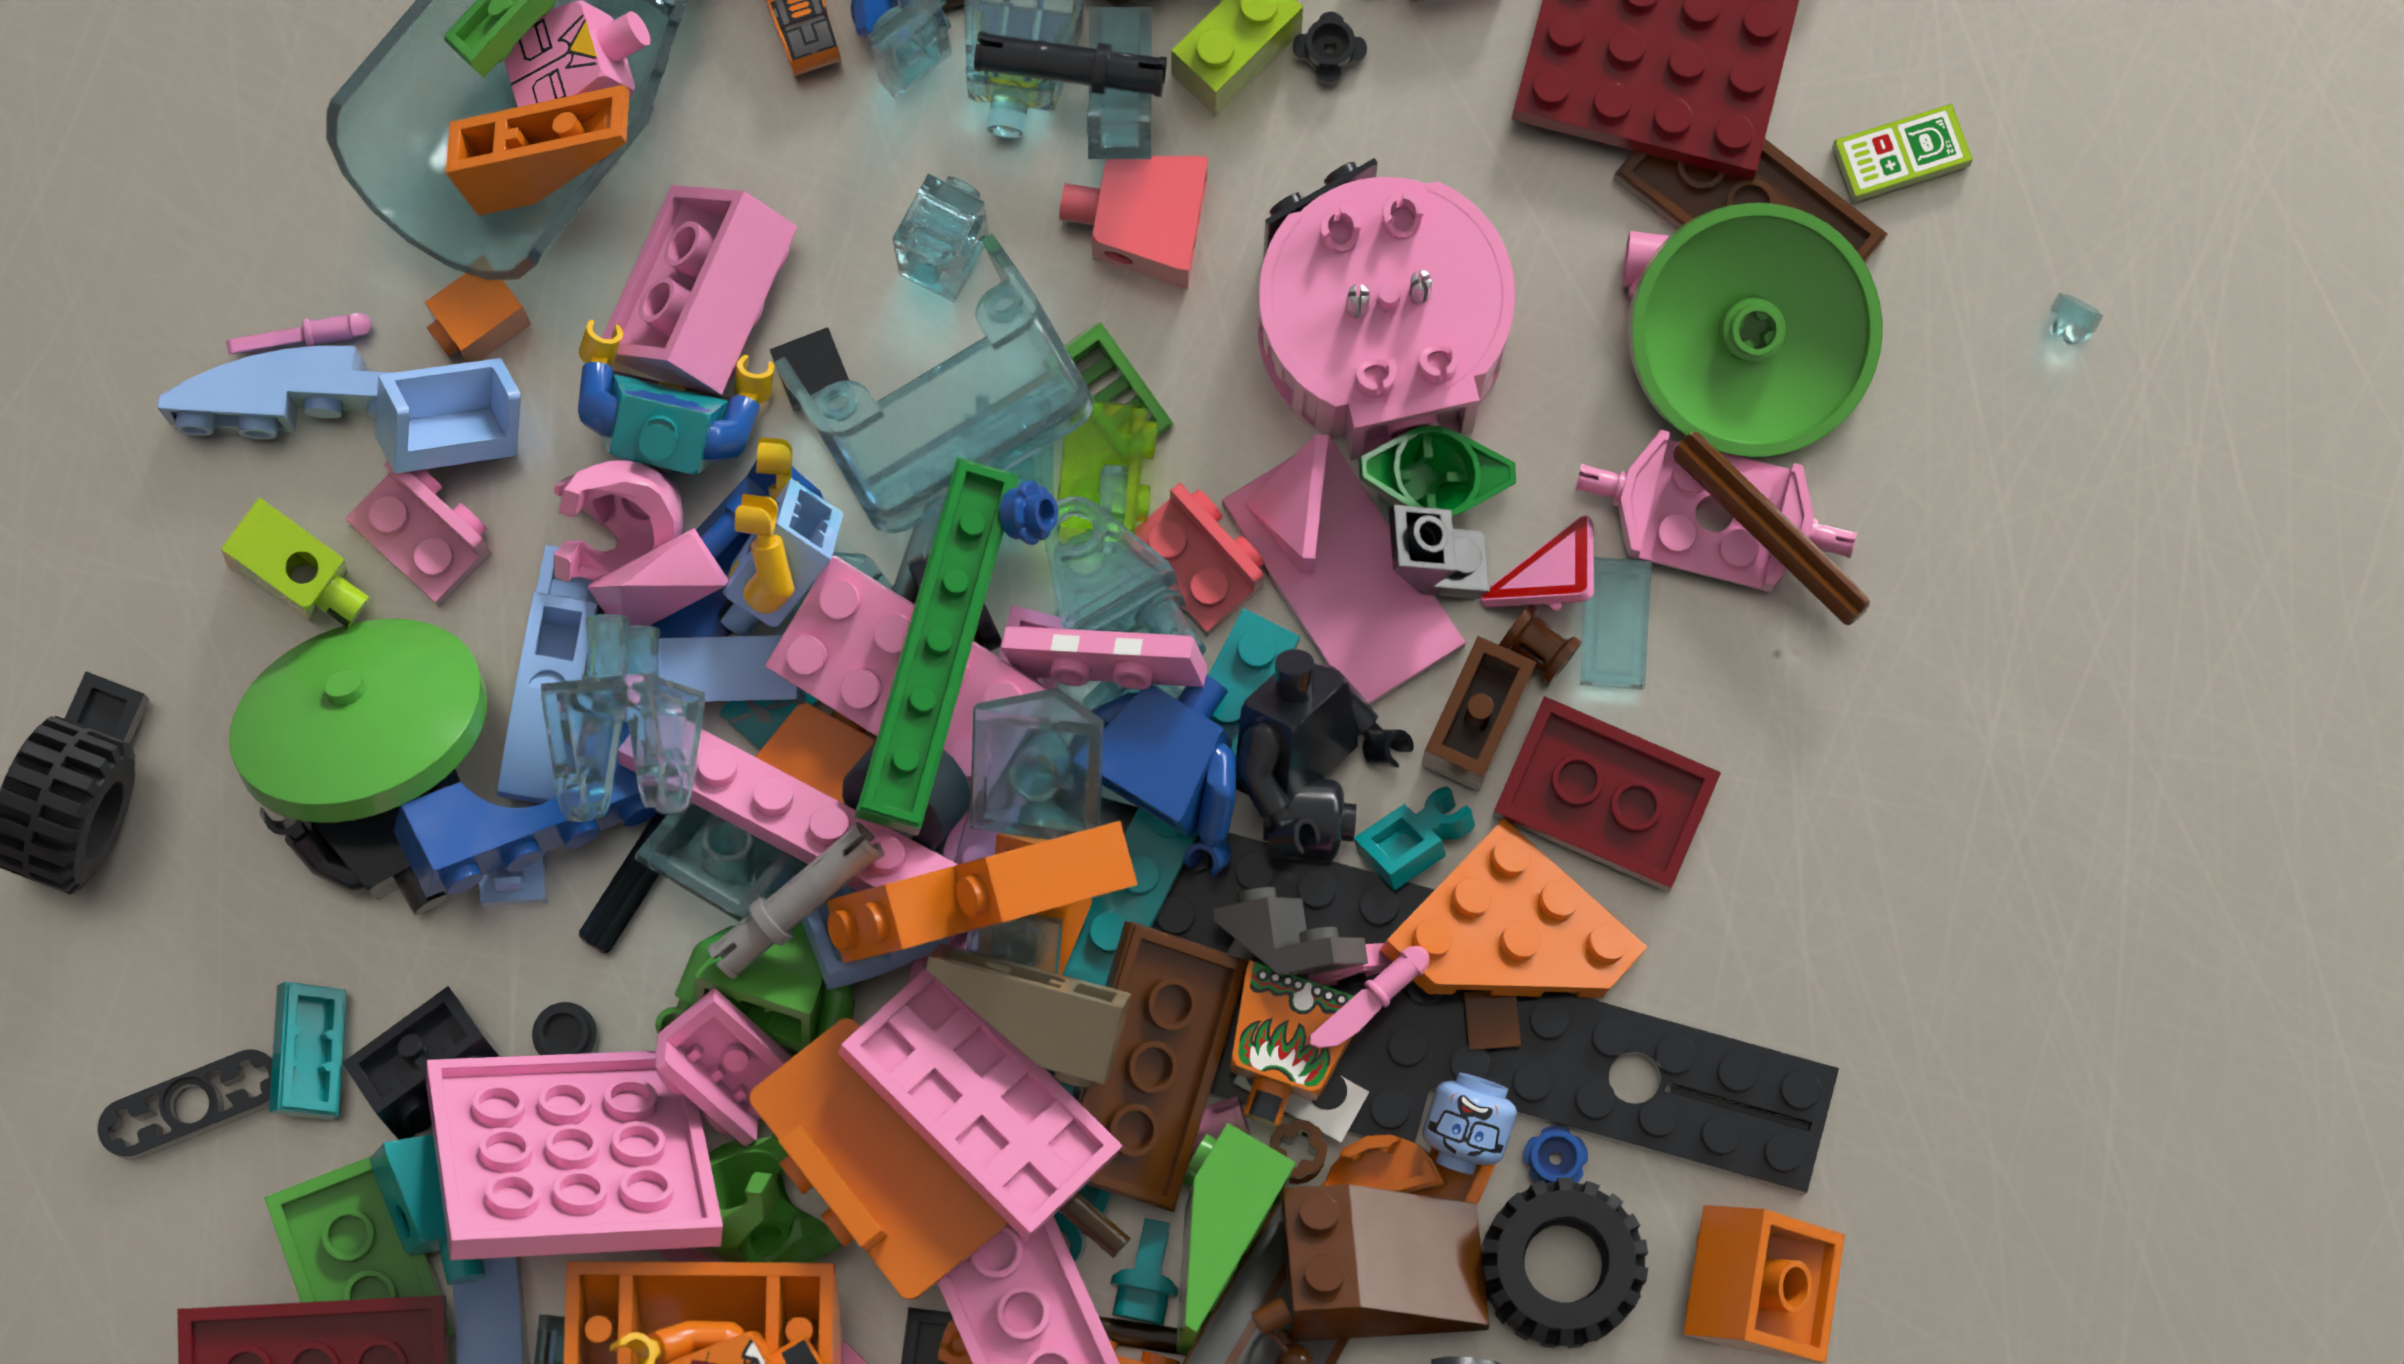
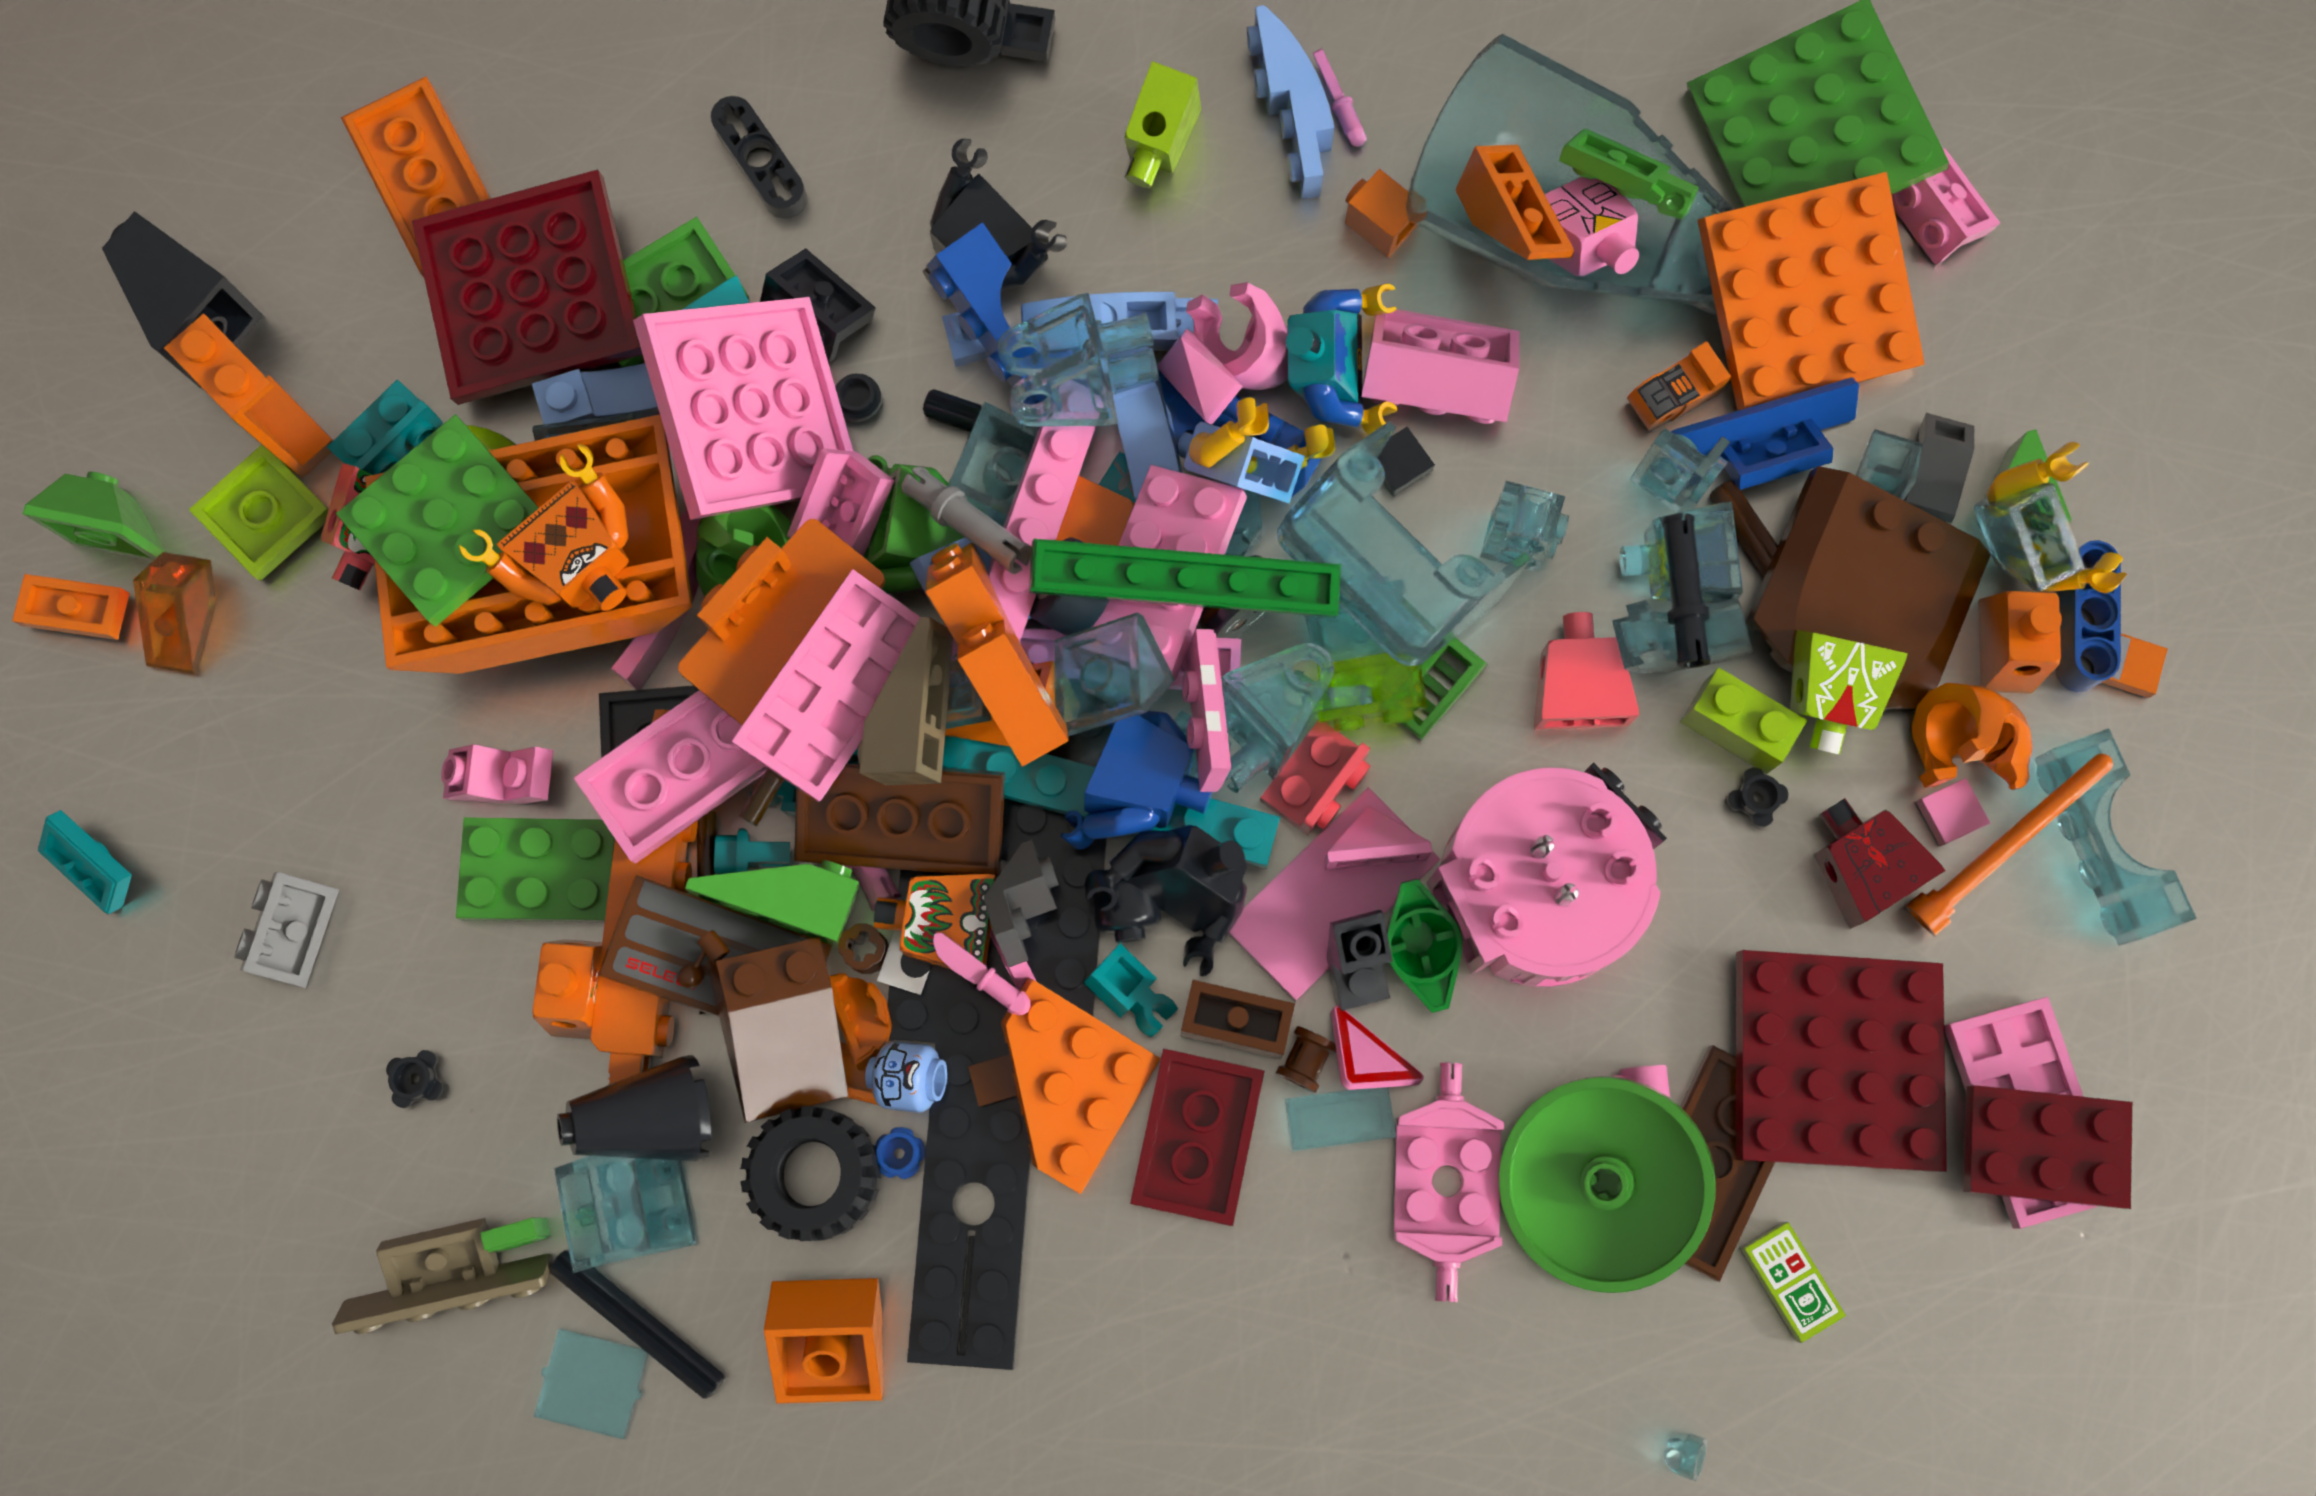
camera: 80 degrees right, 0 degrees up
bright green dish [229,619,487,823] -> none
teal plate [269,981,346,1120] -> none
bright pink bracket [345,461,492,607] -> none
light blue panel [375,358,521,474] -> none
blue plate [1000,481,1058,545] -> none
reddish brown axle [1673,431,1870,625] -> none

